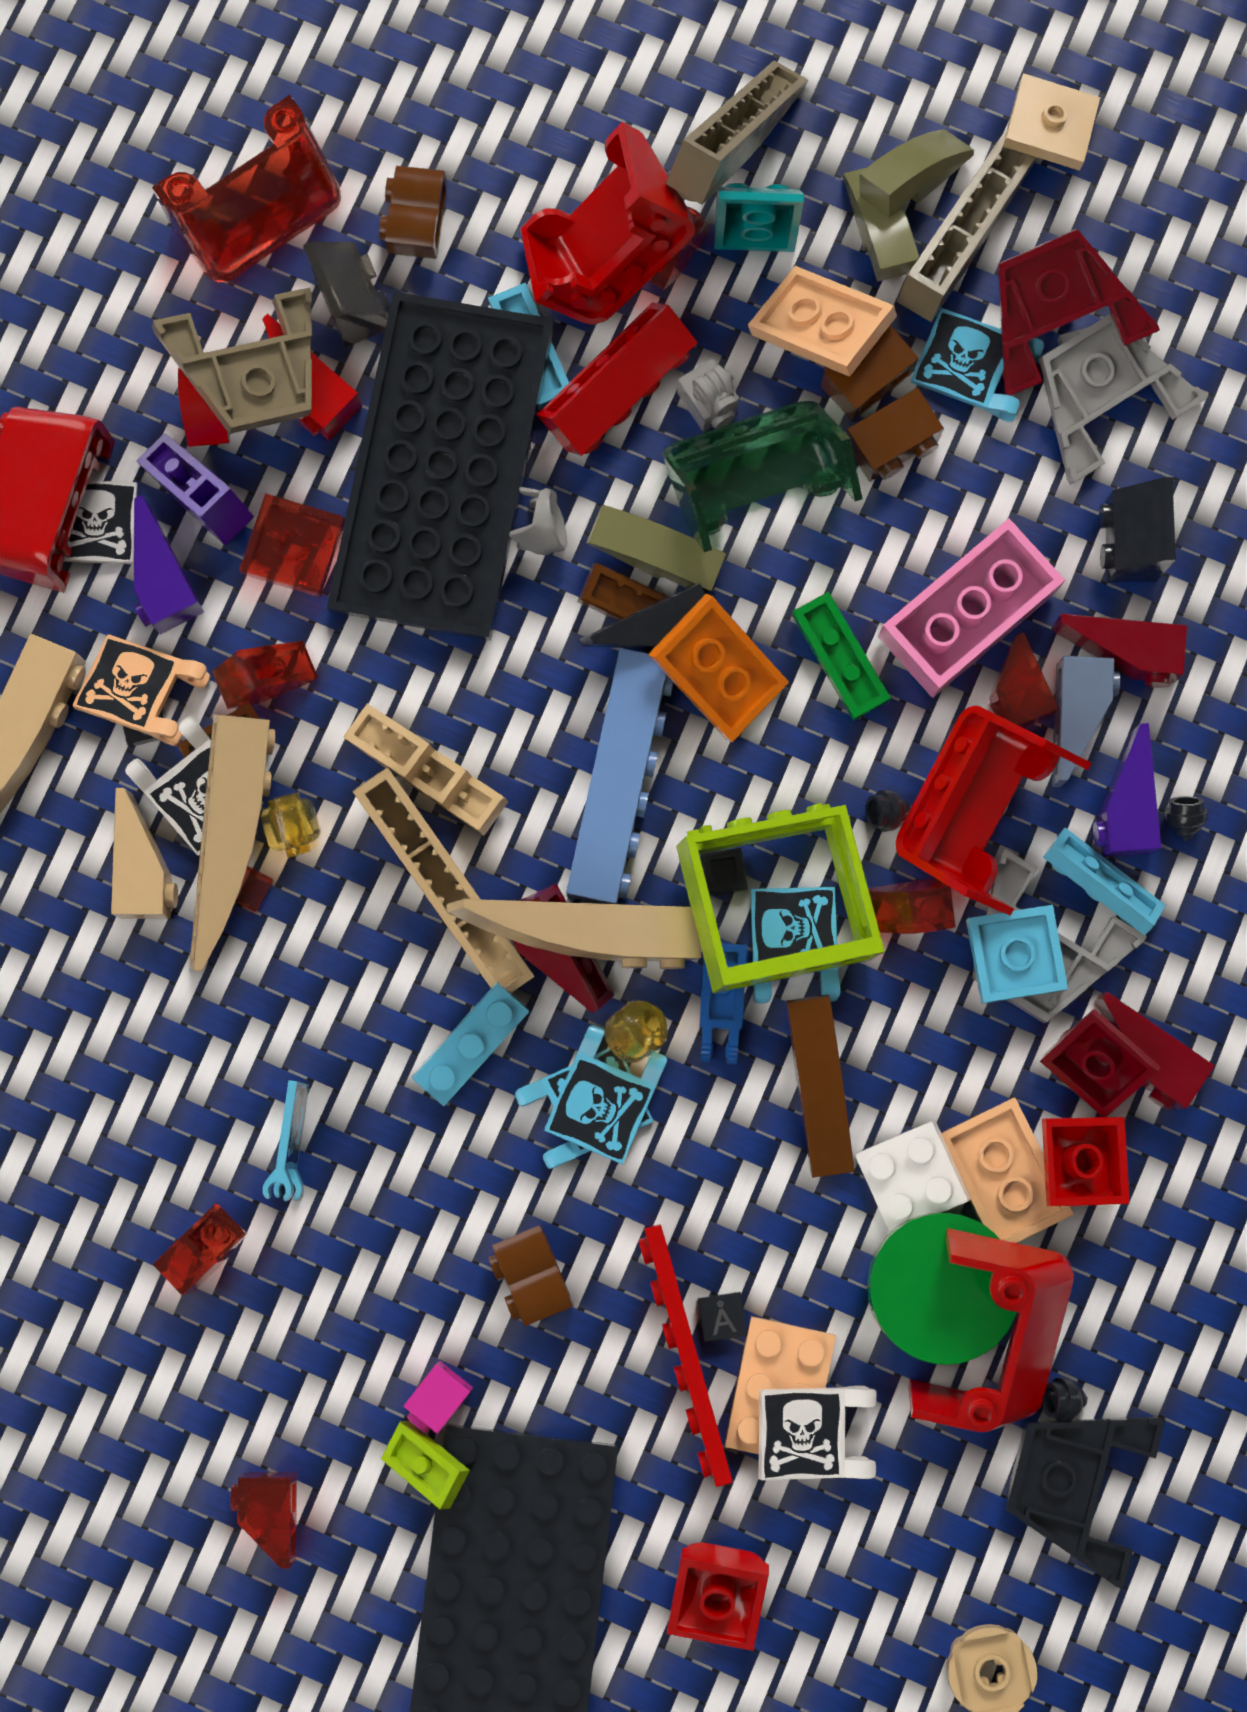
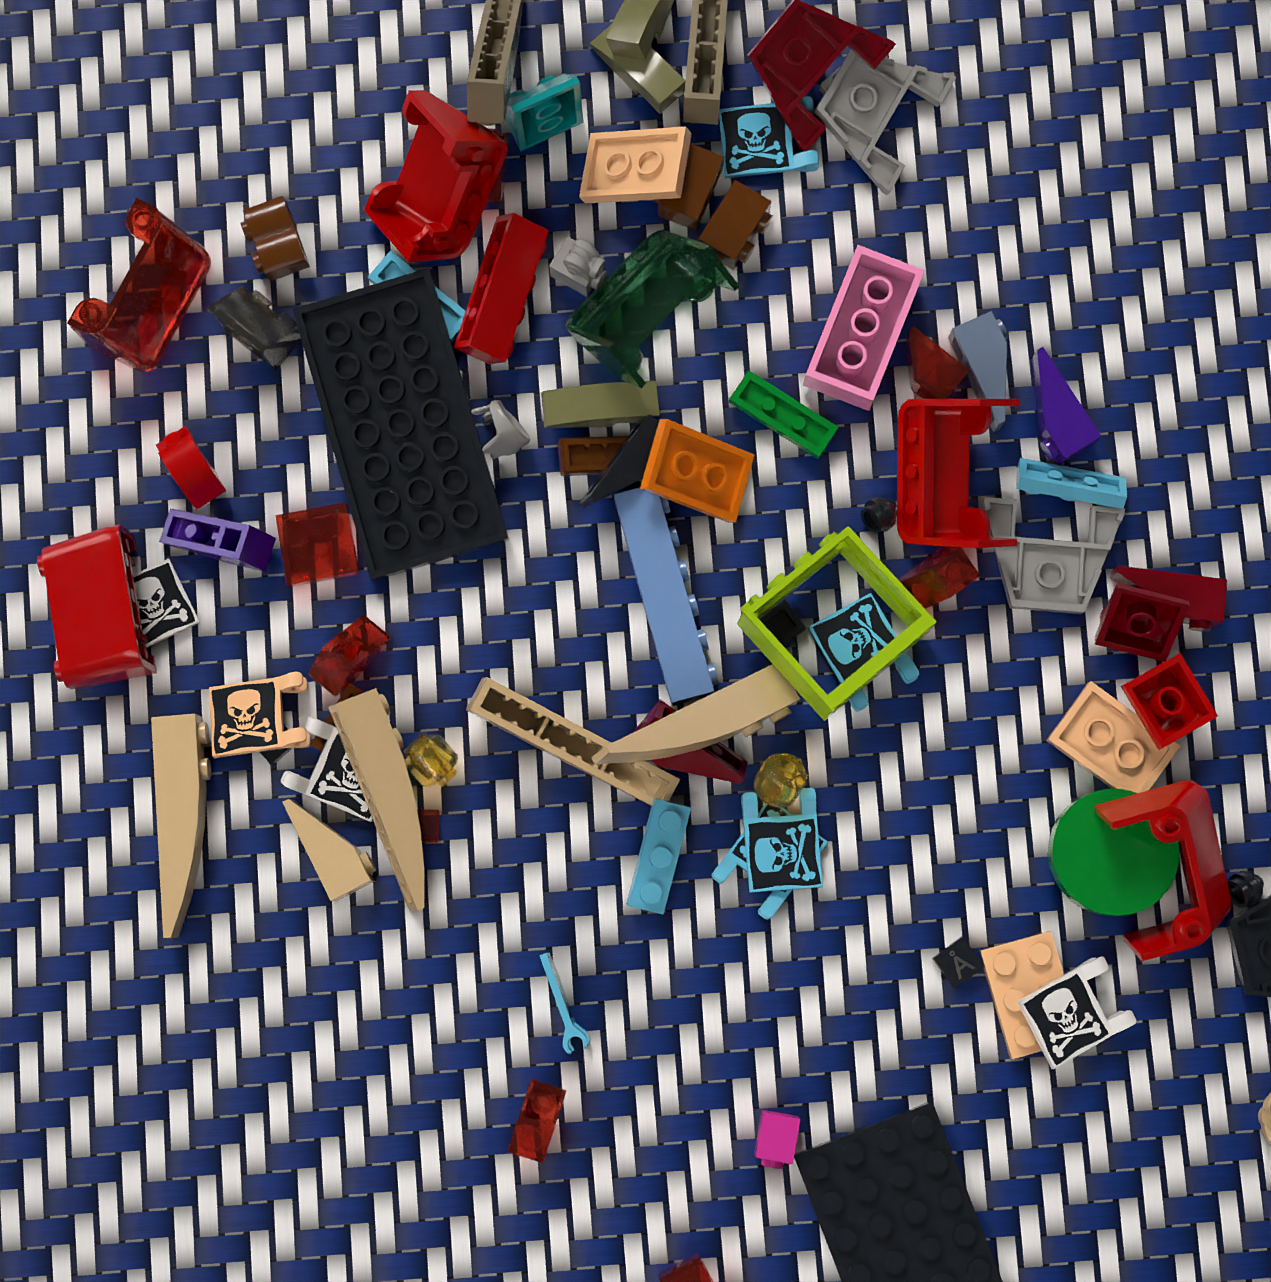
camera: 25 degrees left, 0 degrees up
dark purple slope [134,495,204,635] -> none
dark tan wing [152,287,312,434] -> none
red slope [262,313,362,441] -> none
tan slope [343,703,508,835] -> none
lime plate [381,1421,470,1509] -> none
reddish brown brick [488,1225,574,1327] -> none
red plate [638,1224,733,1487] -> none
red slope [667,1542,769,1651] -> none
blue hinge [699,943,747,1064] -> none
reddish brown slope [786,994,855,1178] -> none
white plate [855,1119,971,1232] -> none
medium azure plate [966,905,1068,1004] -> none
dark red slope [1053,614,1187,688] -> none
black slope [1099,477,1176,582] -> none
black plate [1165,796,1208,841] -> none

